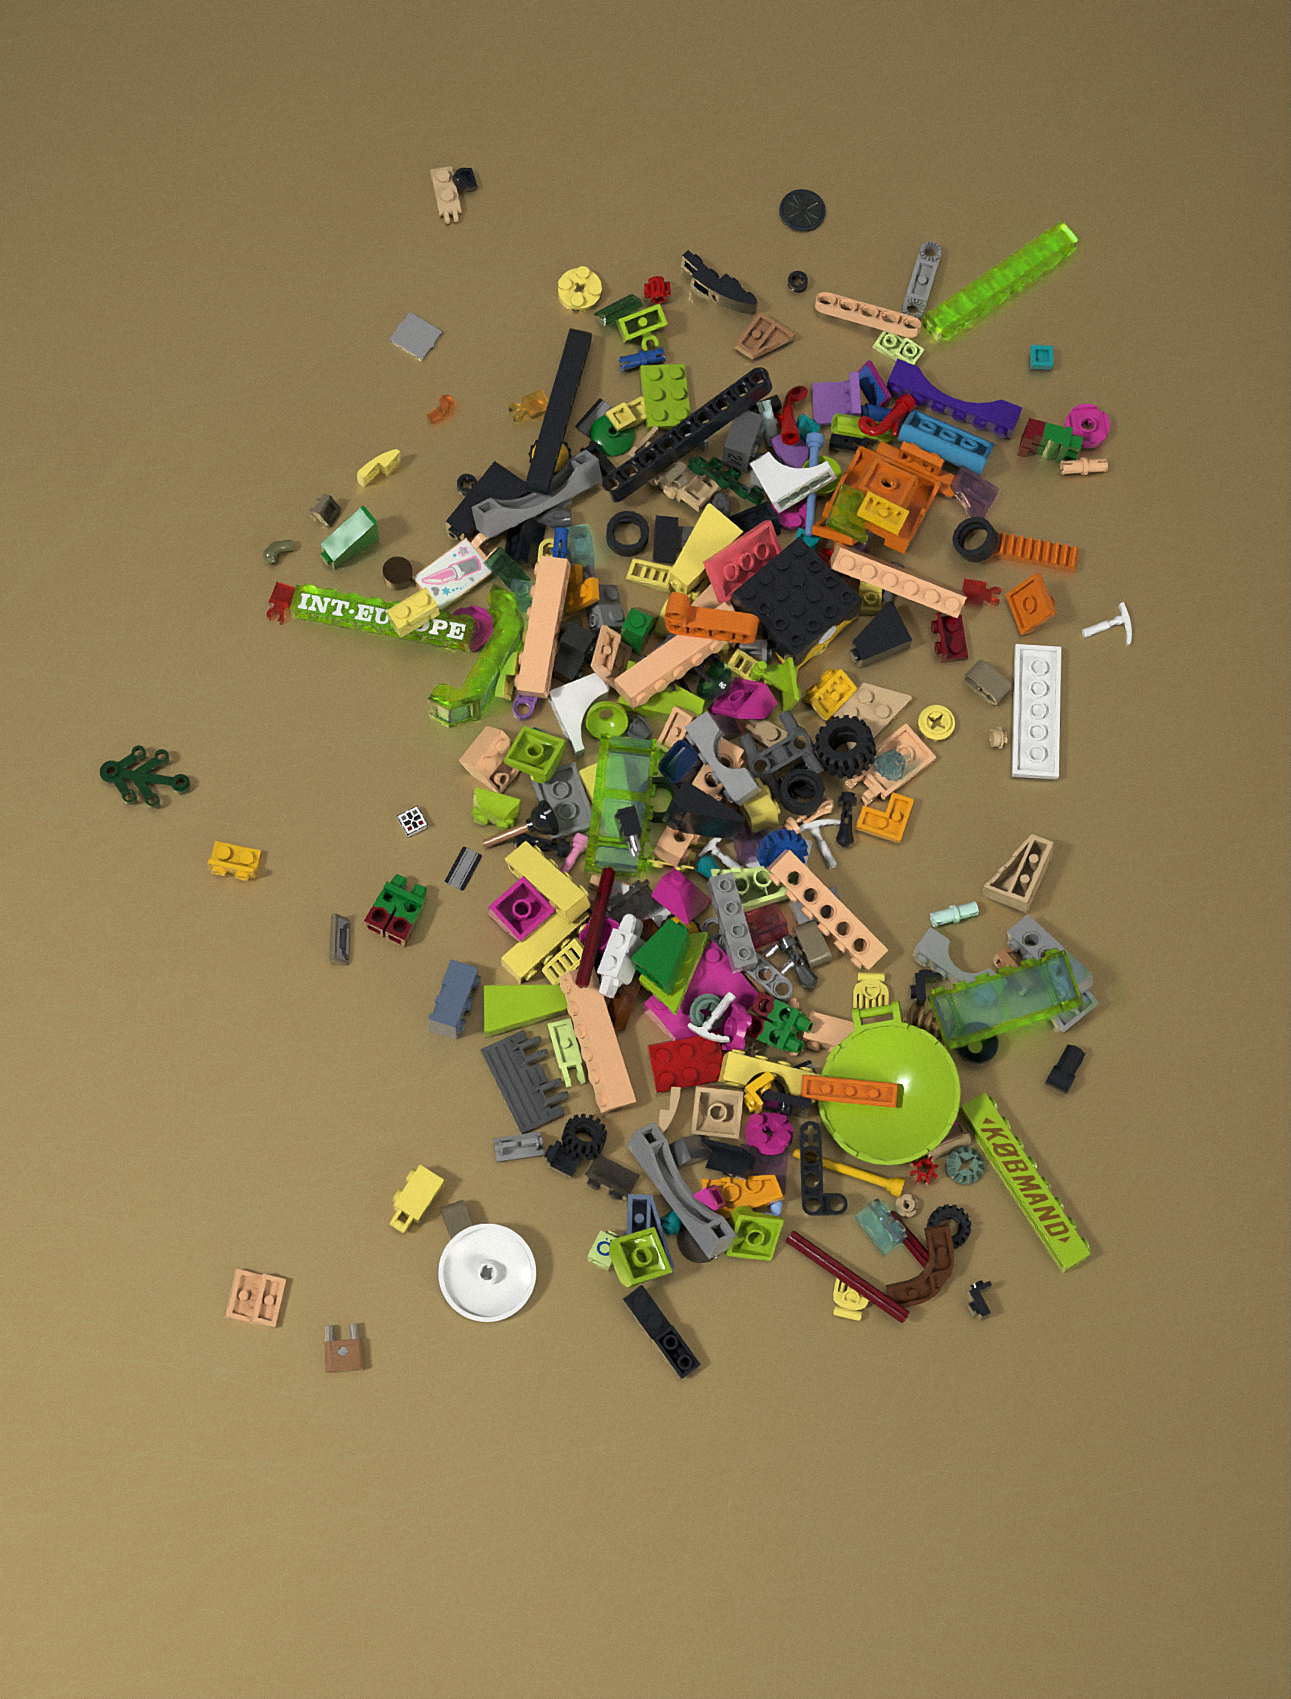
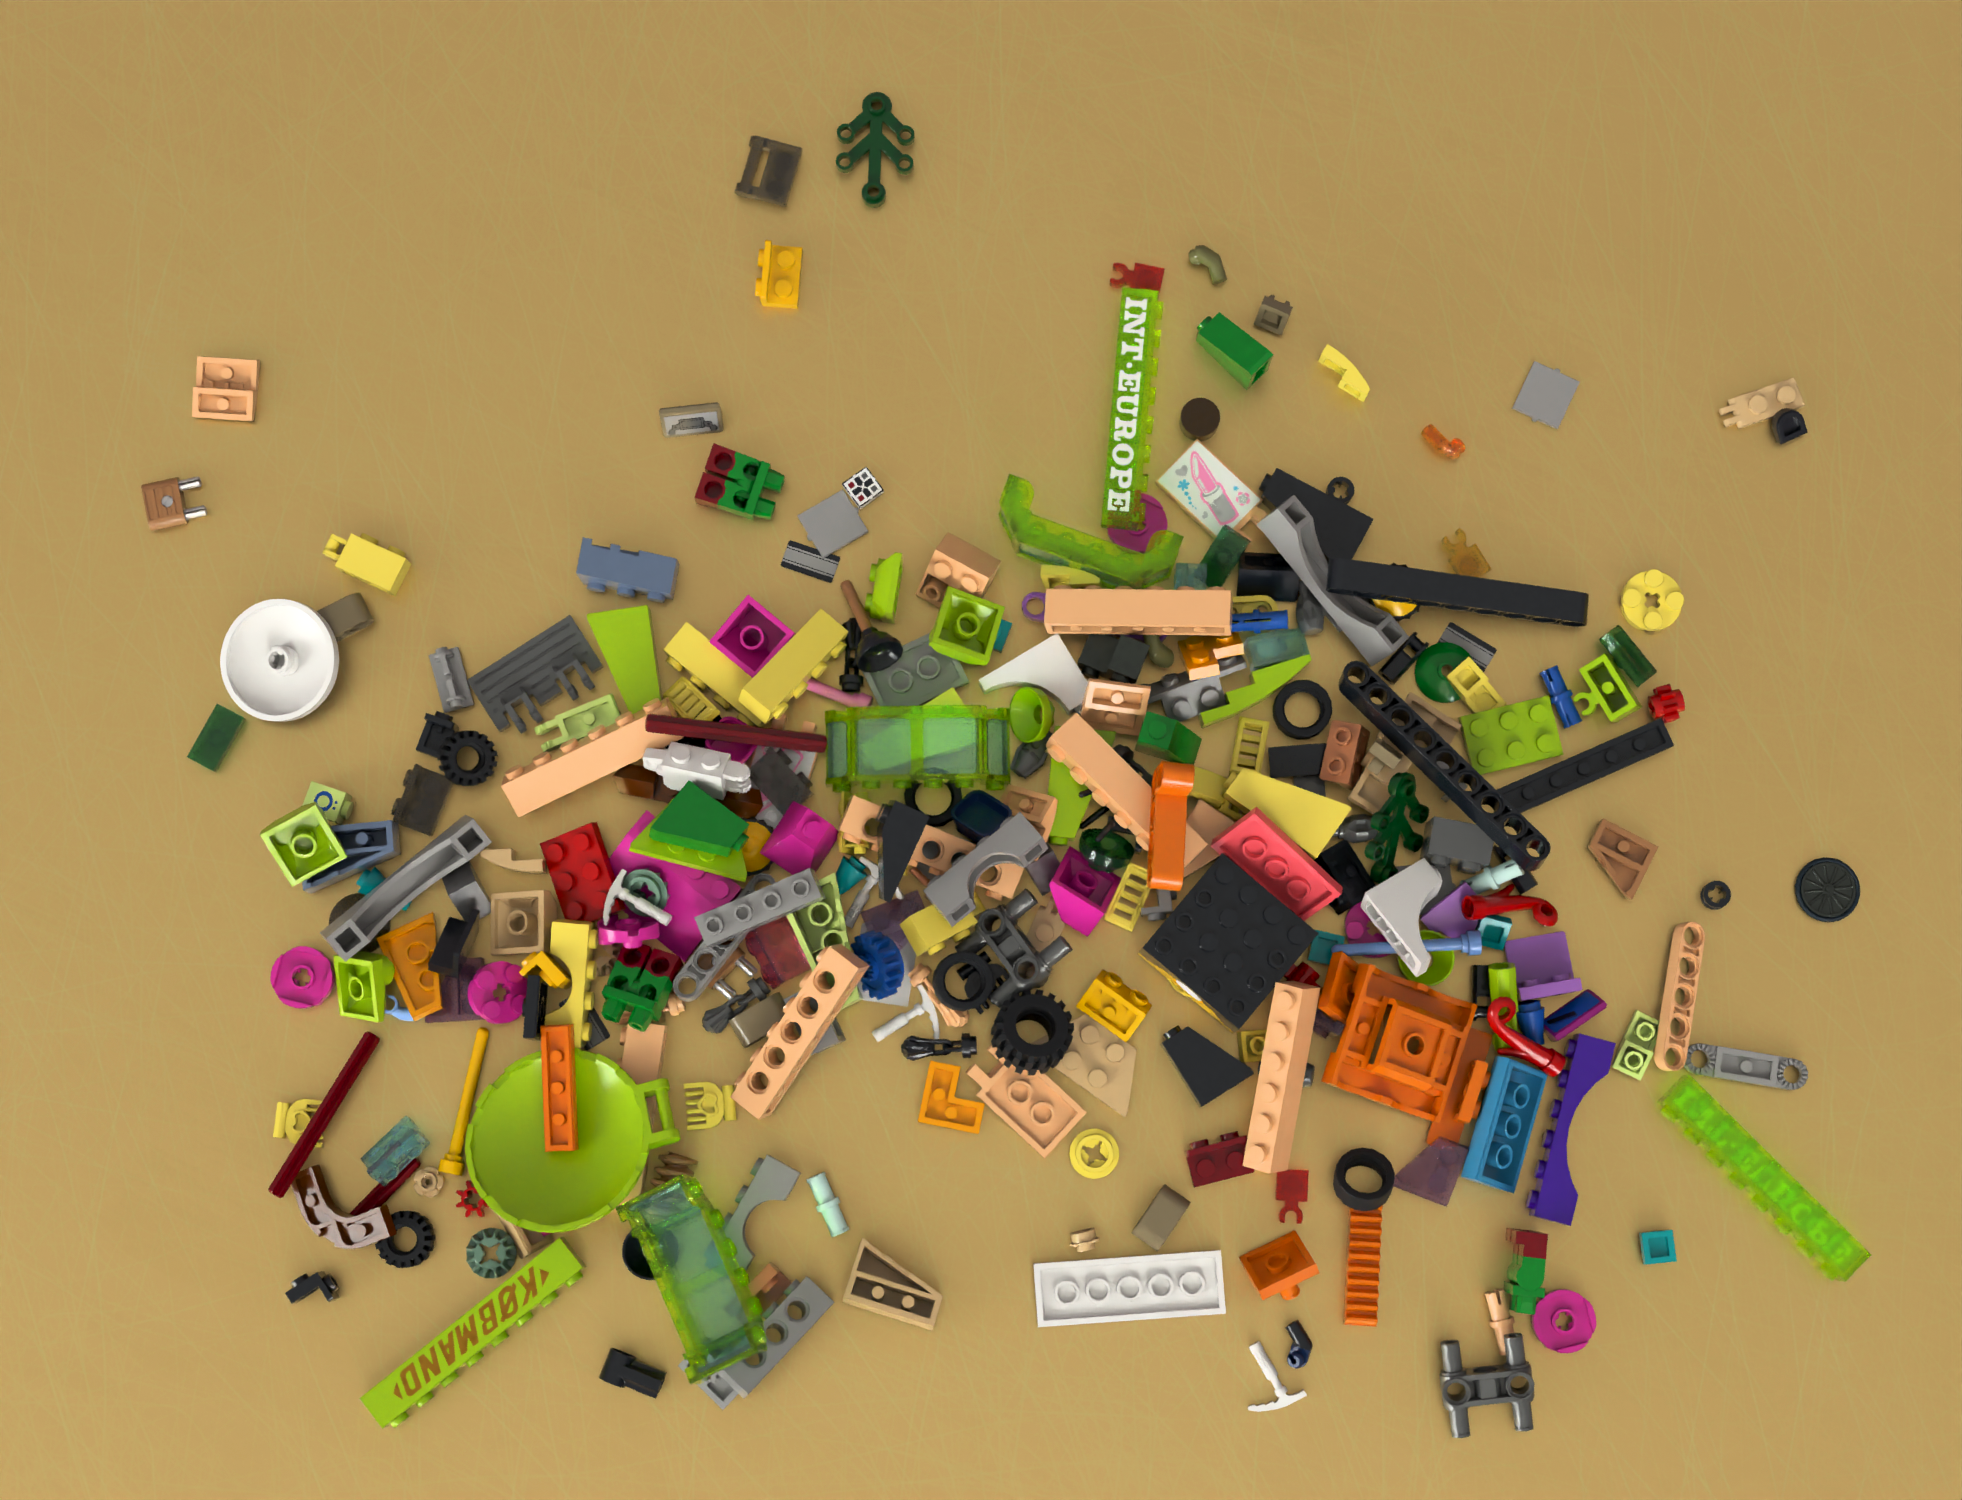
camera: 90 degrees right, 10 degrees up
light yellow brick [386,587,440,638] -> none
black piece [614,805,642,857] -> none
black slope [621,1285,701,1379] -> none
black slope [681,250,758,315] -> none
dark pink slope [693,1185,727,1211] -> none
lime plate [750,657,801,713] -> none
black beam [799,1121,848,1216] -> none
clear neon green wing [825,483,868,544] -> none
yellow bracket [857,491,910,535] -> none
clear light blue piece [874,749,906,782] -> none
black bracket [909,969,938,1006] -> none
none -> clear green plate [187,704,246,772]
none -> dark pink plate [270,946,335,1009]
none -> clear smoke plate [734,135,803,207]
none -> light grey piece [797,489,868,559]
none -> lime slope [1198,654,1312,728]
none -> arm [1285,1320,1313,1369]
none -> nougat bracket [1319,720,1370,790]
none -> dark grey piece [1439,1333,1535,1438]
none -> black plate [1497,718,1674,813]

